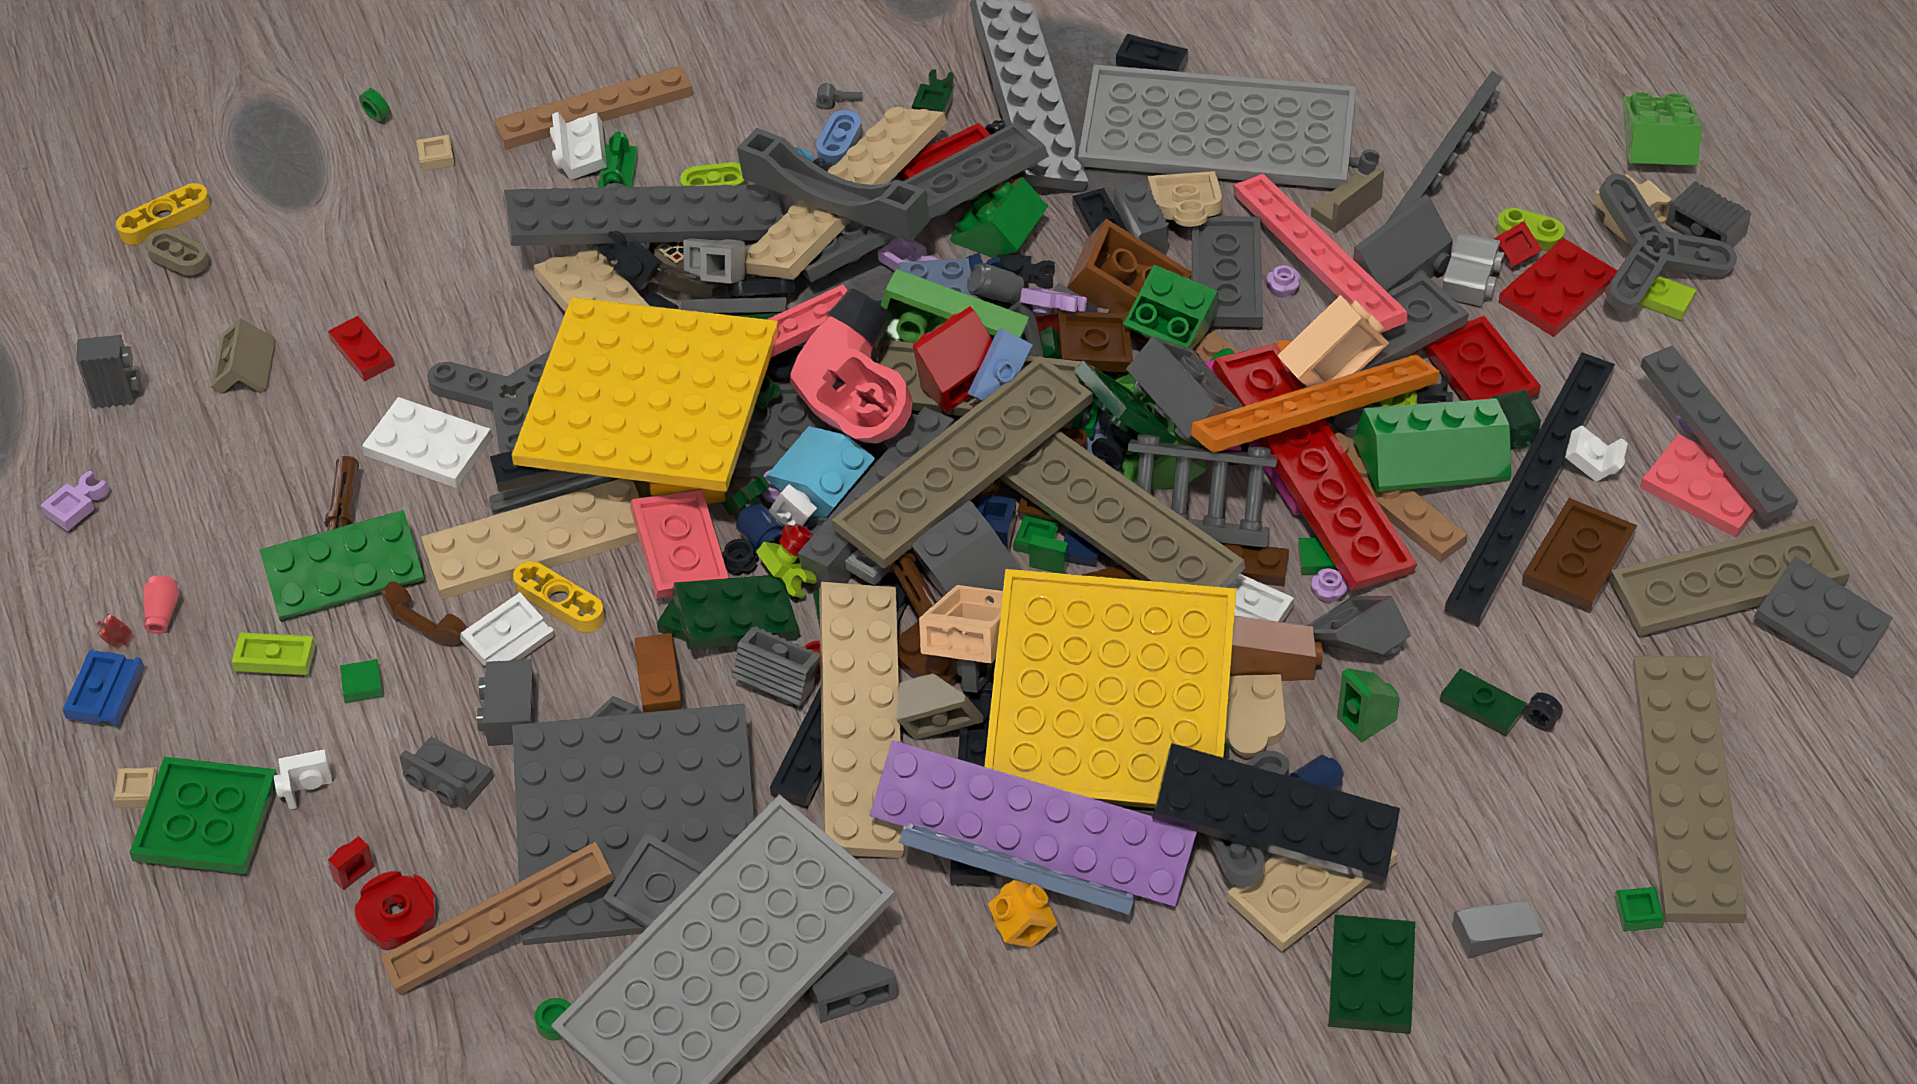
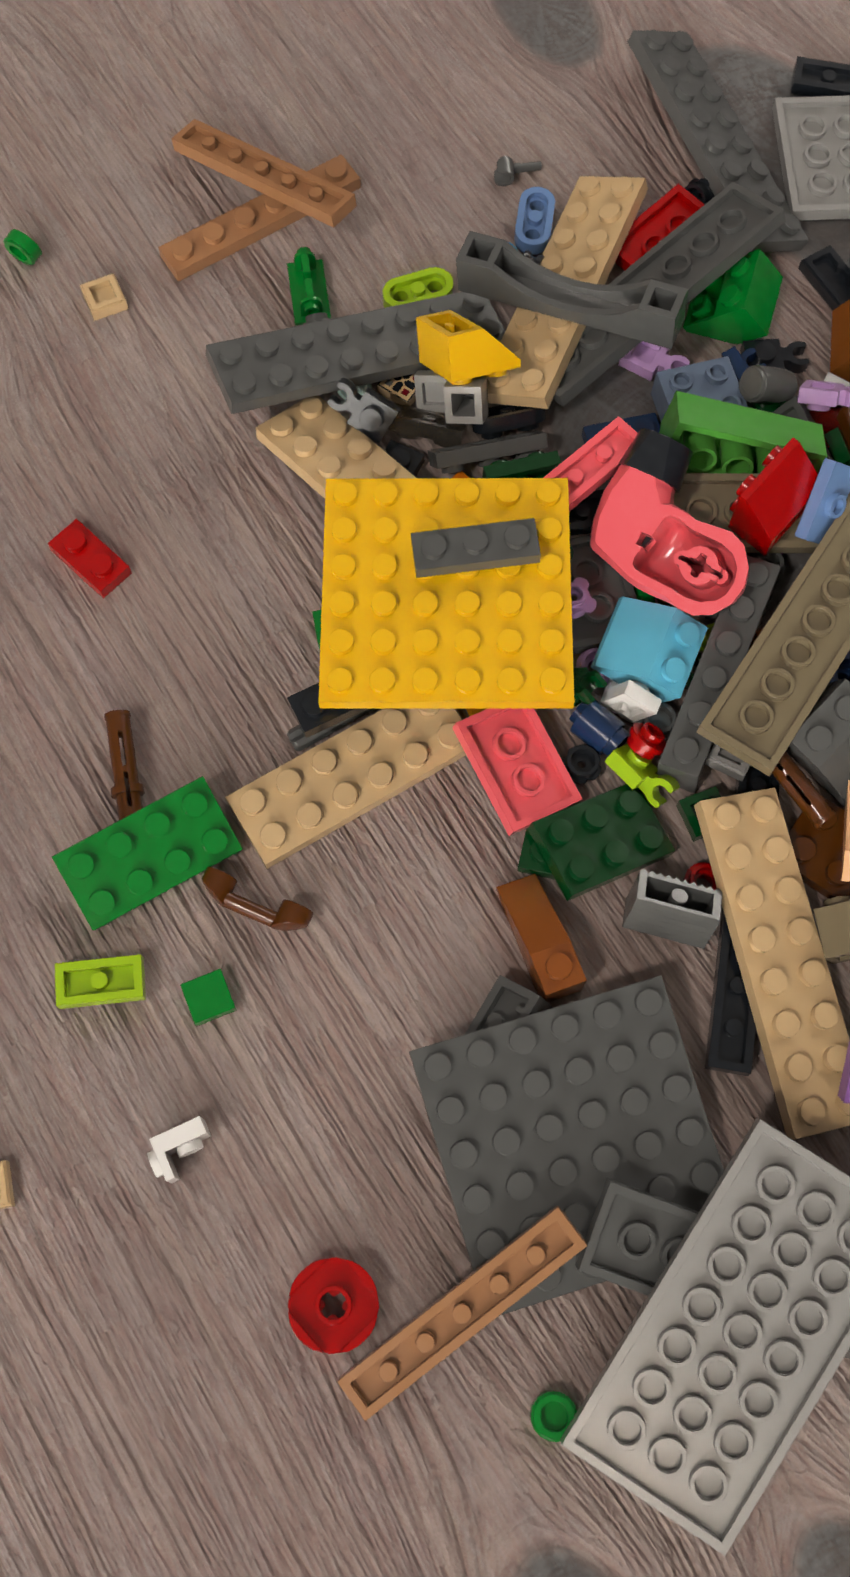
camera: 15 degrees left, 20 degrees up
green plate [129,757,277,874] -> none
red plate [327,836,374,890] -> none
white plate [362,397,492,488] -> none
dark grey bracket [399,736,494,810] -> none
dark grey piece [427,350,551,454] -> none
white plate [460,592,554,666] -> none
dark grey brick [477,659,536,746] -> none
yellow beam [513,561,605,633] -> none
white bracket [550,112,607,180] -> none
dark green plate [912,69,954,117] -> none
none -> medium nougat plate [171,119,357,228]
none -> dark grey plate [411,518,541,578]
none -> yellow slope [416,310,521,385]
none -> lavender plate [571,577,597,619]

